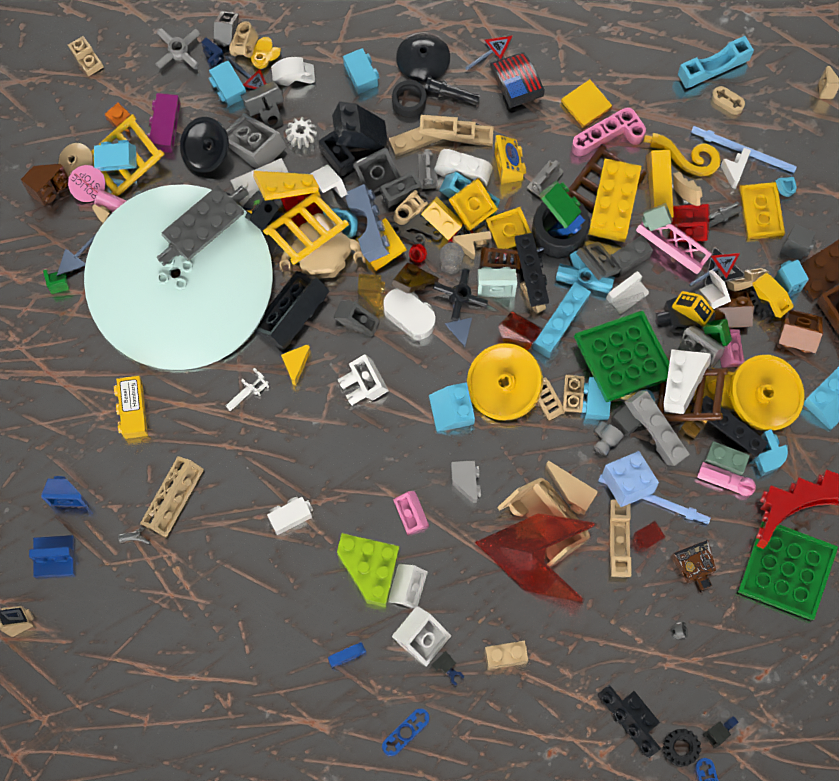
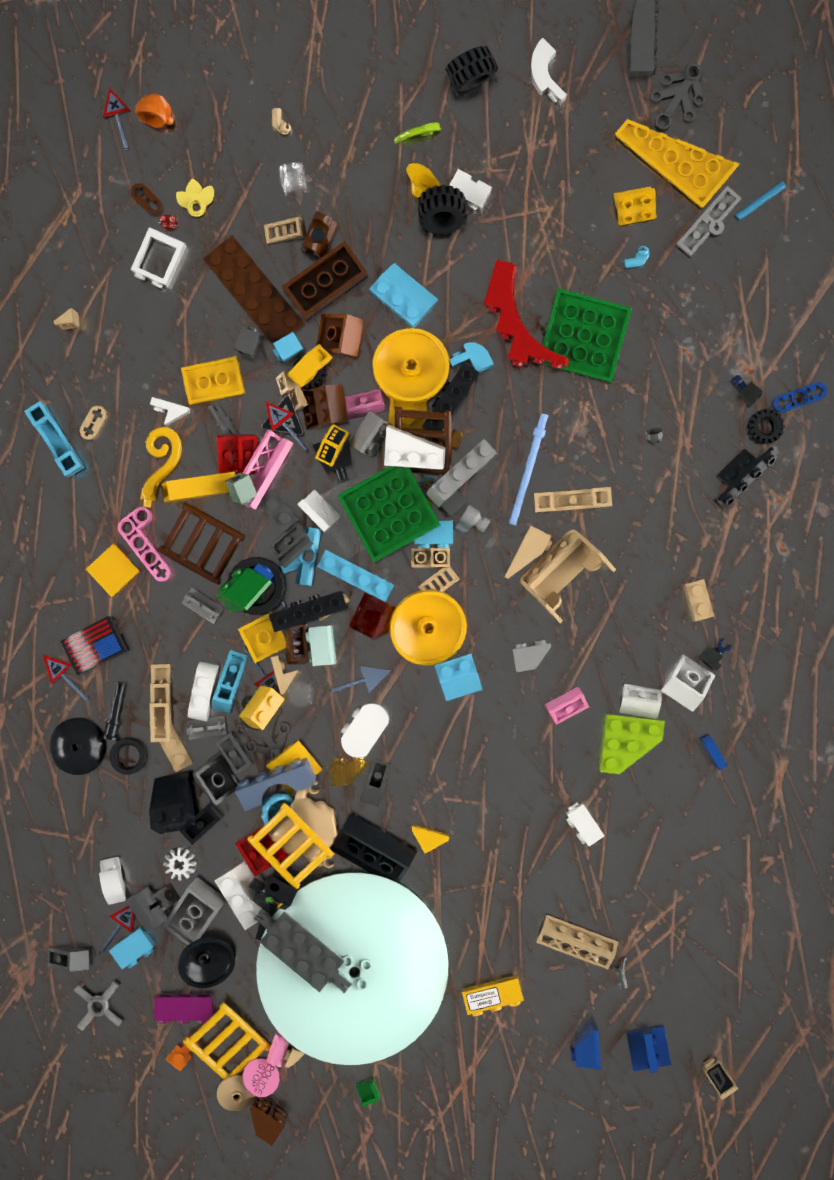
camera: 90 degrees left, 15 degrees up
sand blue piece [57,233,97,276] -> none
tan slope [68,36,104,76] -> none
medium azure brick [94,140,137,171] -> none
dark blue bracket [201,37,224,69] -> none
white piece [226,368,269,411] -> none
tan piece [229,21,259,57] -> none
yellow plate [249,37,281,69] -> none
yellow wing [253,171,319,201] -> none
white panel [311,164,347,198] -> none
white brick [338,354,389,406] -> none
medium azure brick [343,48,380,94] -> none
blue beam [382,709,429,756] -> none
dark brown wing [391,262,439,294] -> none
tan piece [393,190,429,225] -> none
red plate [409,244,427,263] -> none
black bar [433,268,488,321] -> none
yellow tile [448,178,498,231] -> none
clear red windscreen [475,513,597,602] -> none
yellow slope [494,135,526,184] -> none
yellow brick [588,159,642,242] -> none
light blue brick [602,451,659,507] -> none
clear red brick [633,521,665,553] -> none
torso [671,540,716,590] -> none
tan slope [673,172,702,206] -> none
light blue bar [691,126,797,173] -> none
bright pink piece [697,462,756,496] -> none
white panel [699,270,731,309] -> none
green panel [703,319,732,346] -> none
sand green brick [704,441,750,476] -> none
medium azure tile [775,177,797,197] -> none

